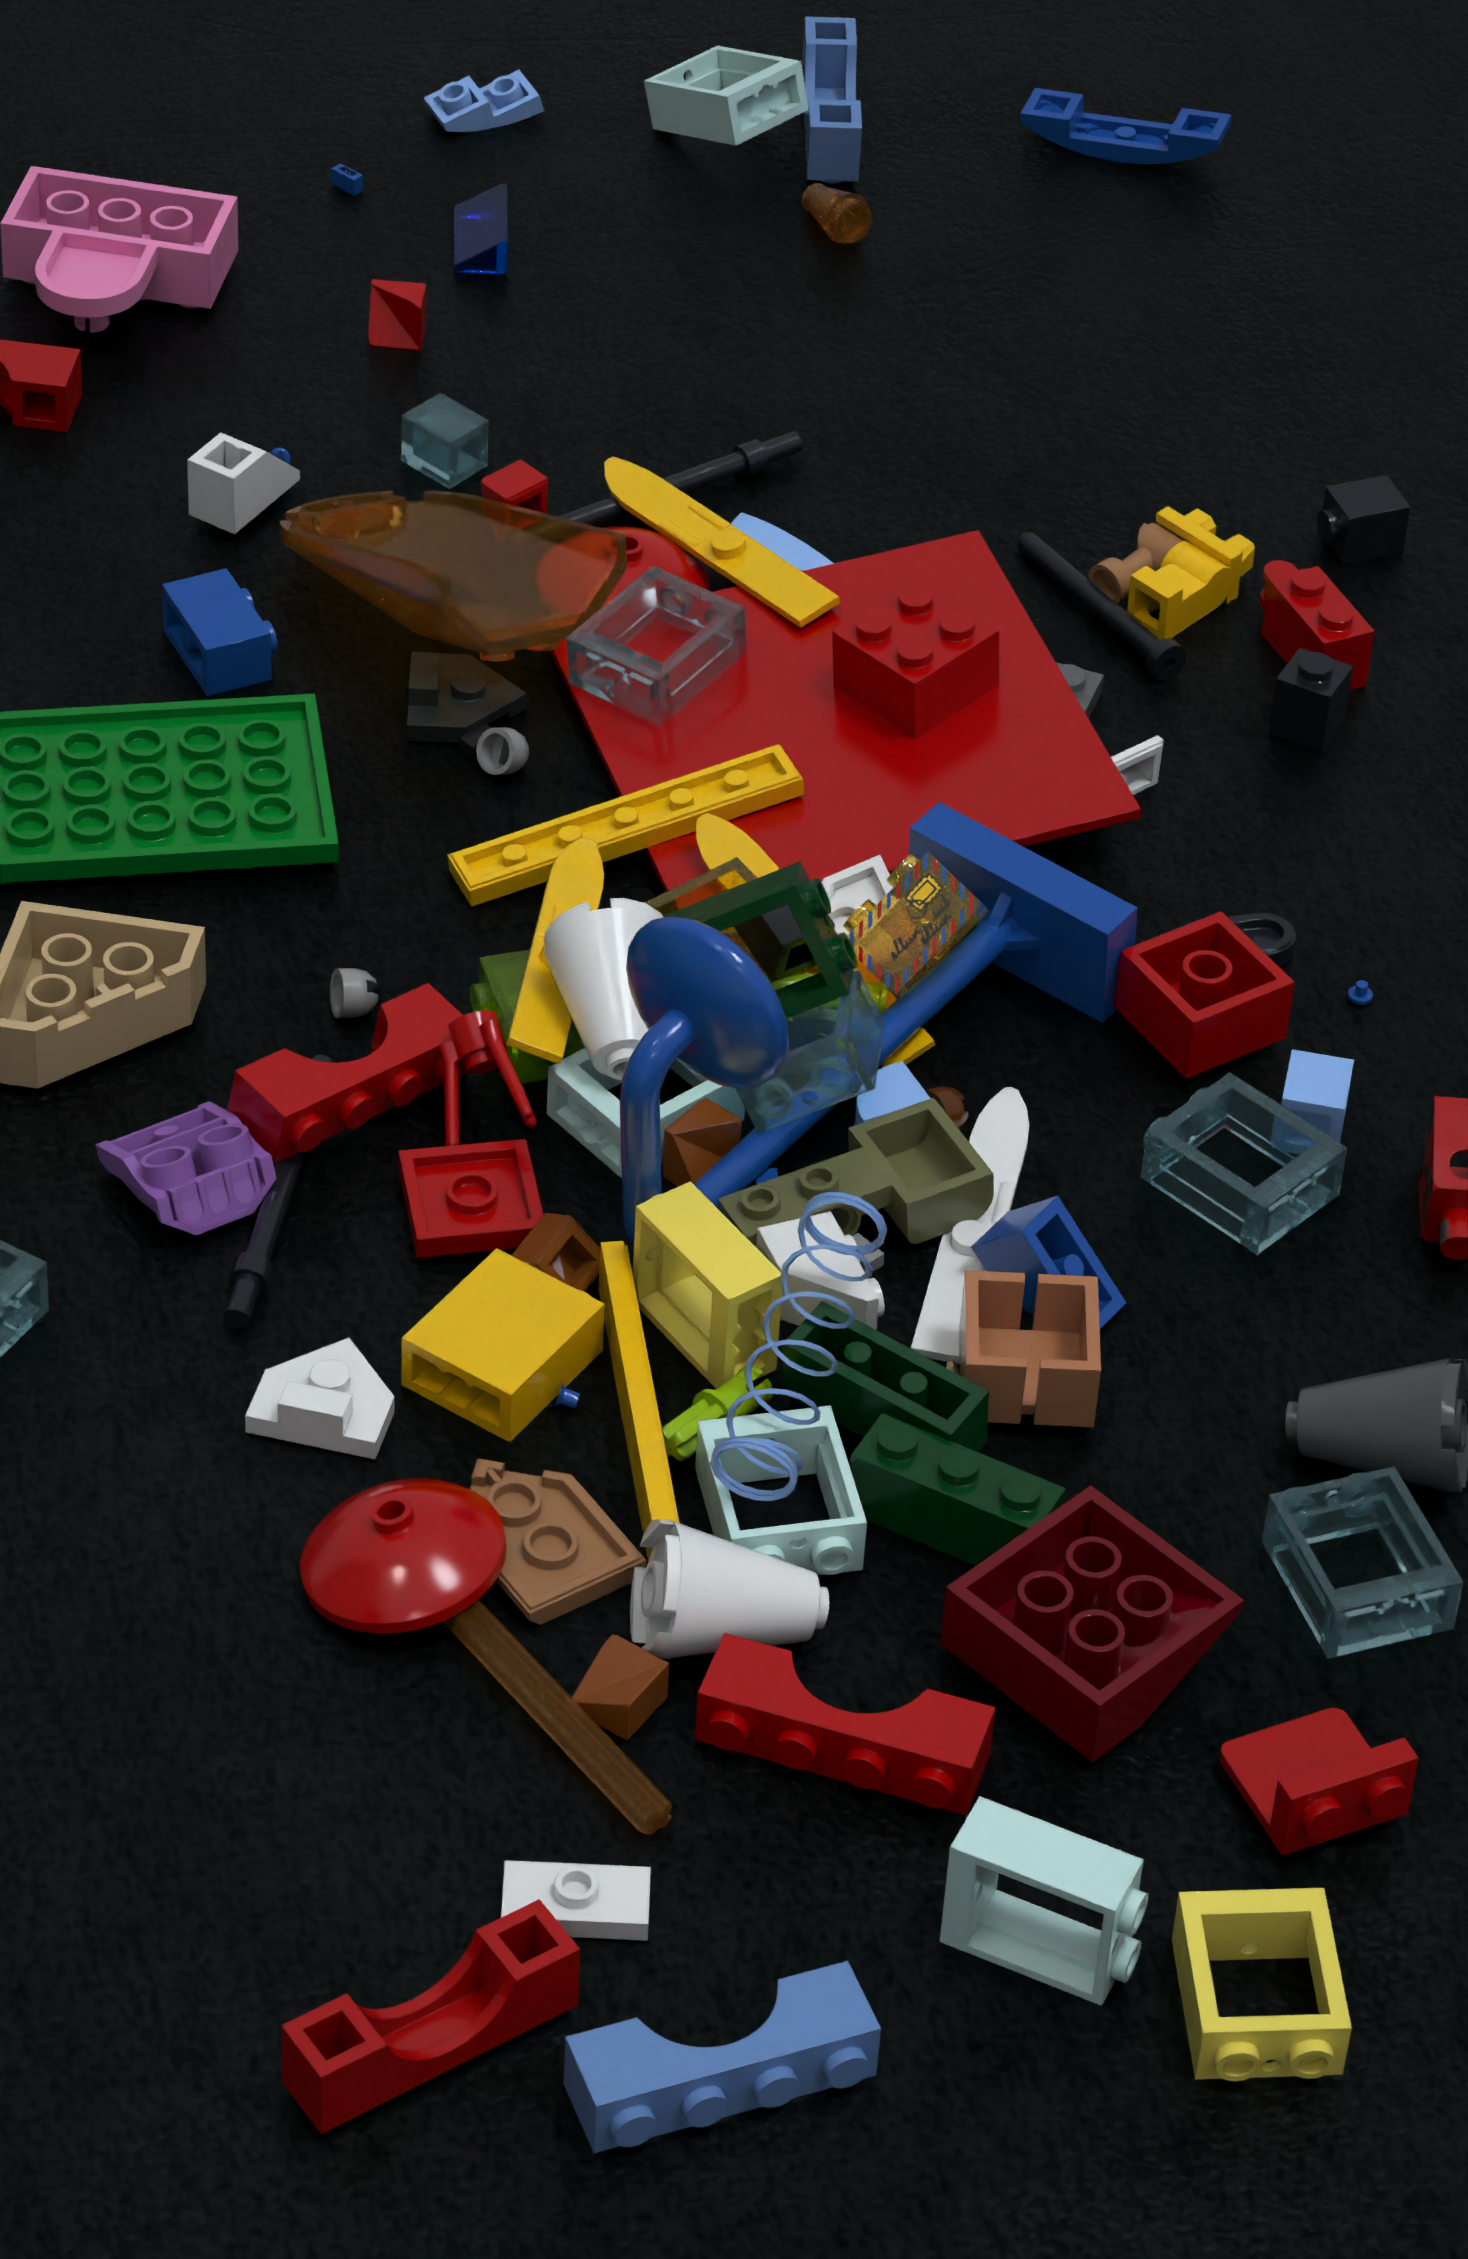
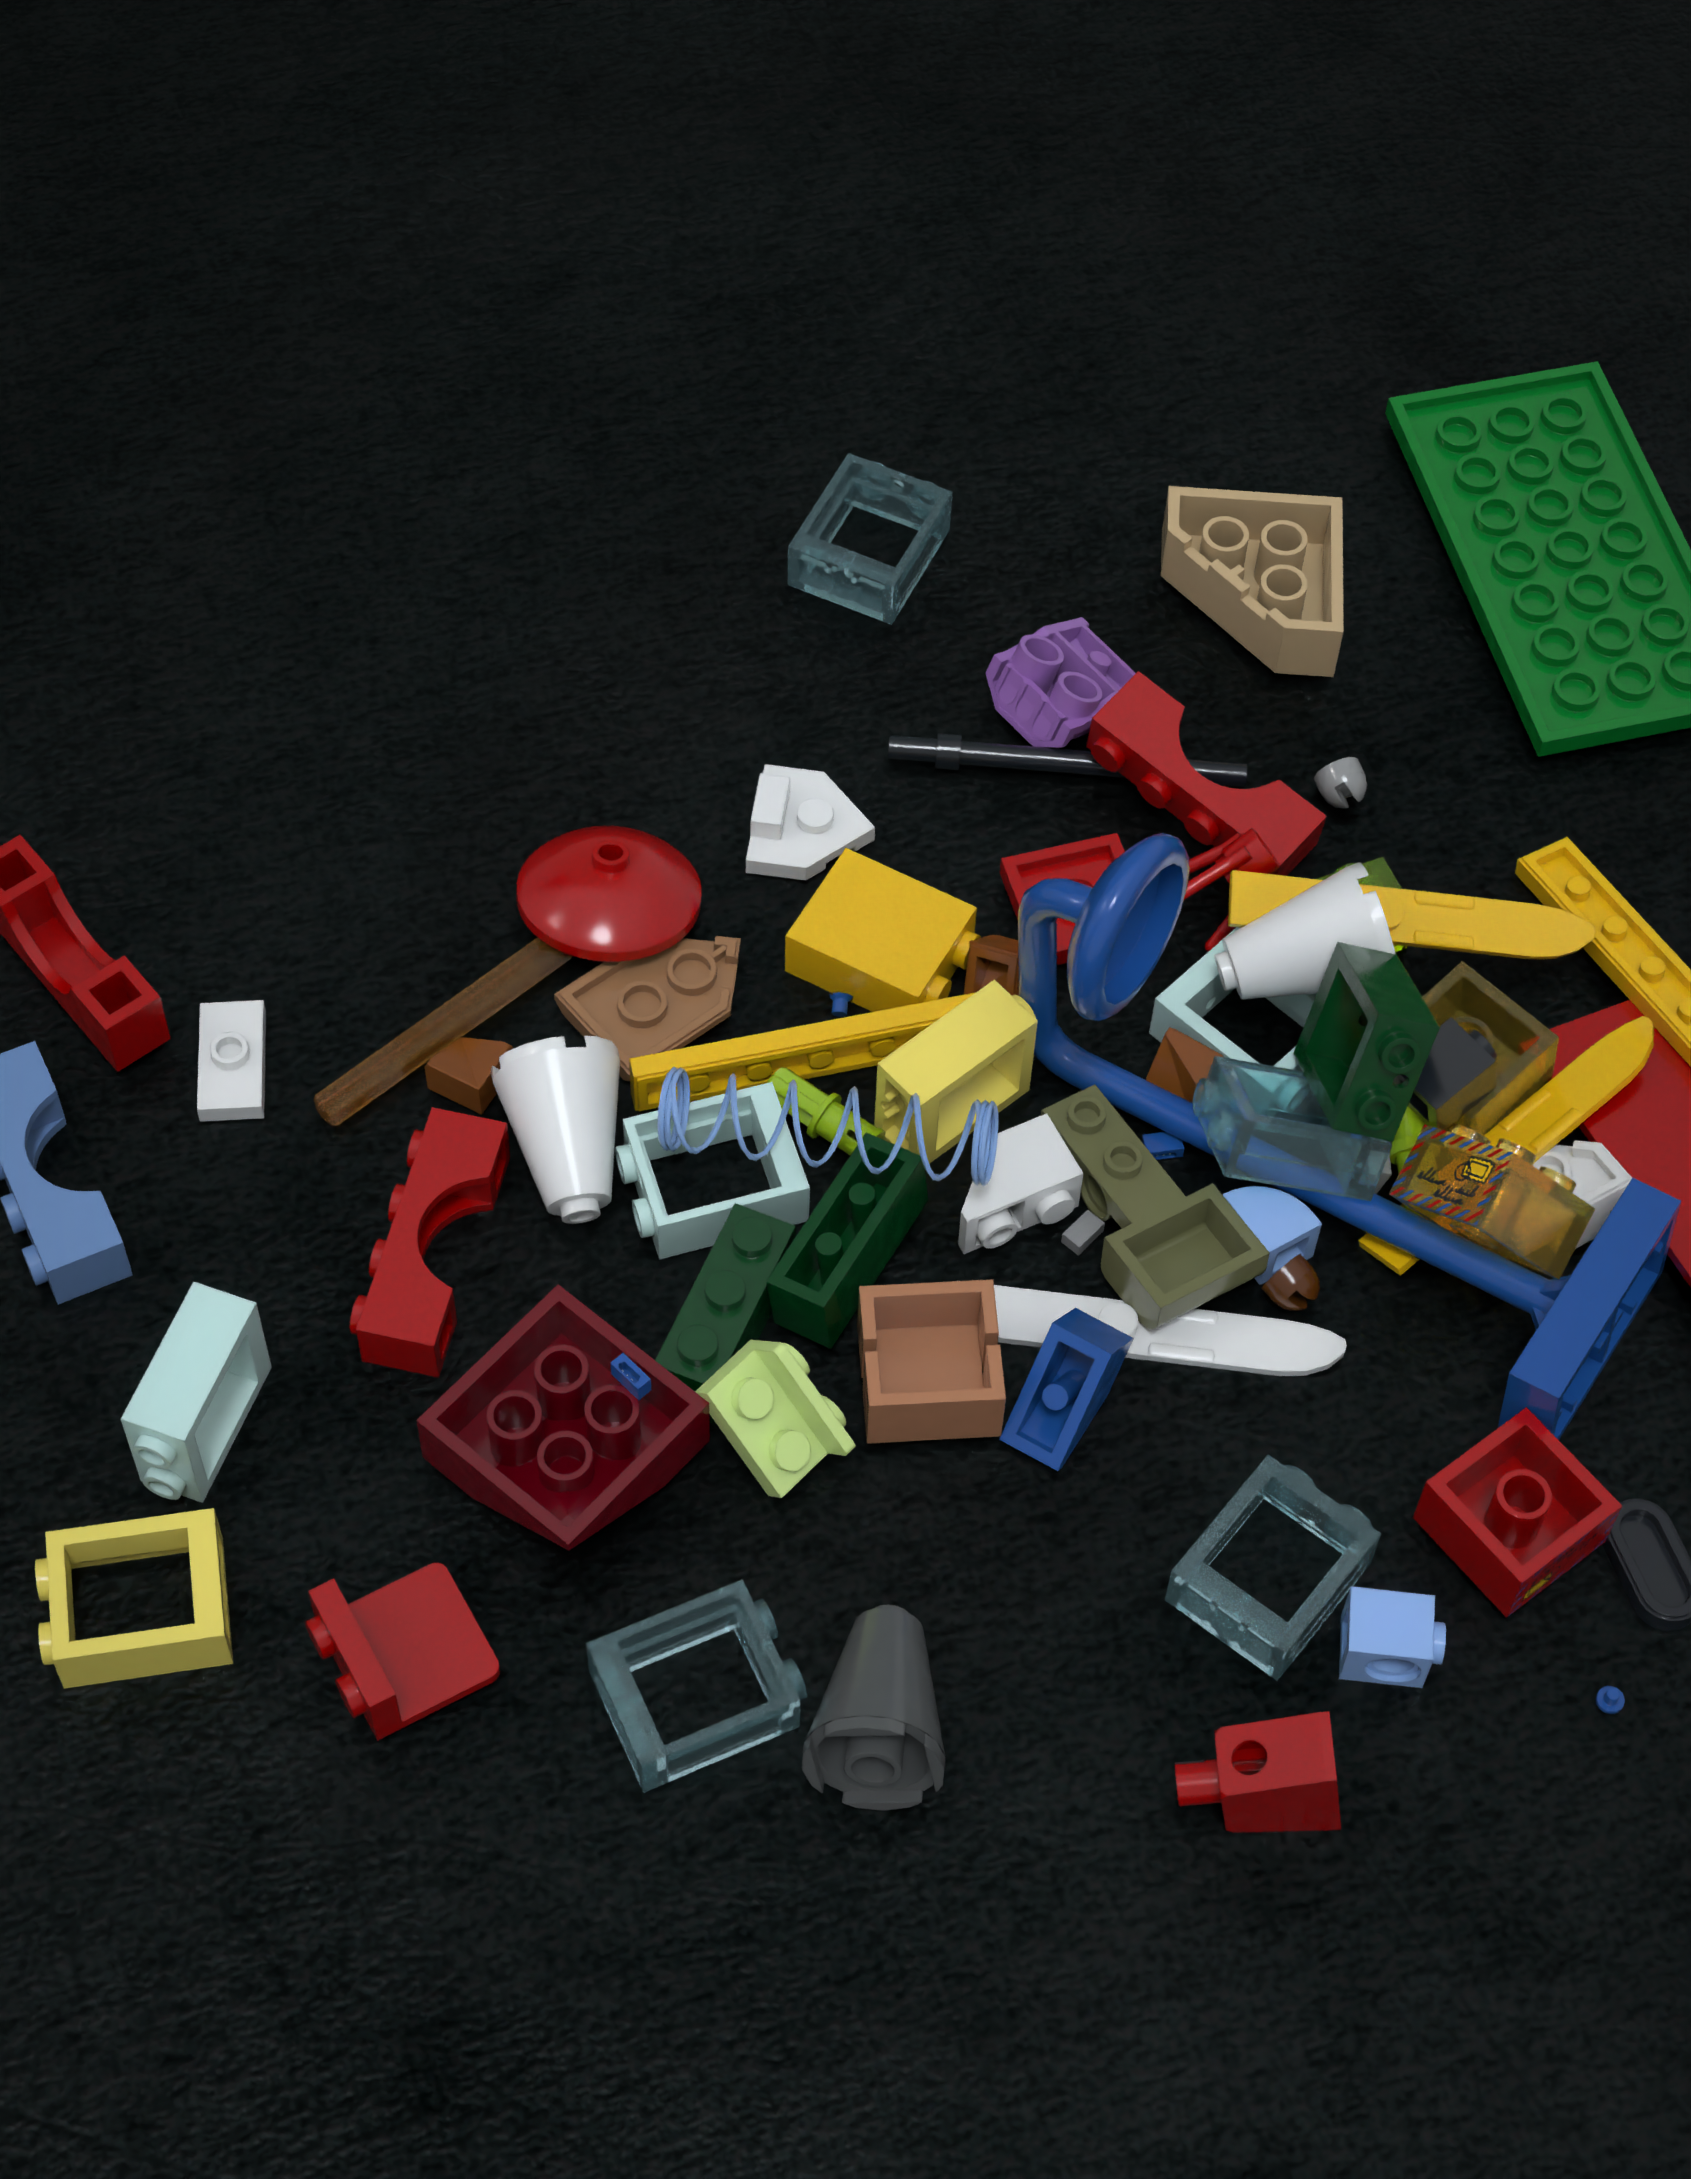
camera: 85 degrees right, 15 degrees up
none -> blue piece [610,1353,651,1400]
none -> yellowish green bracket [695,1340,856,1498]

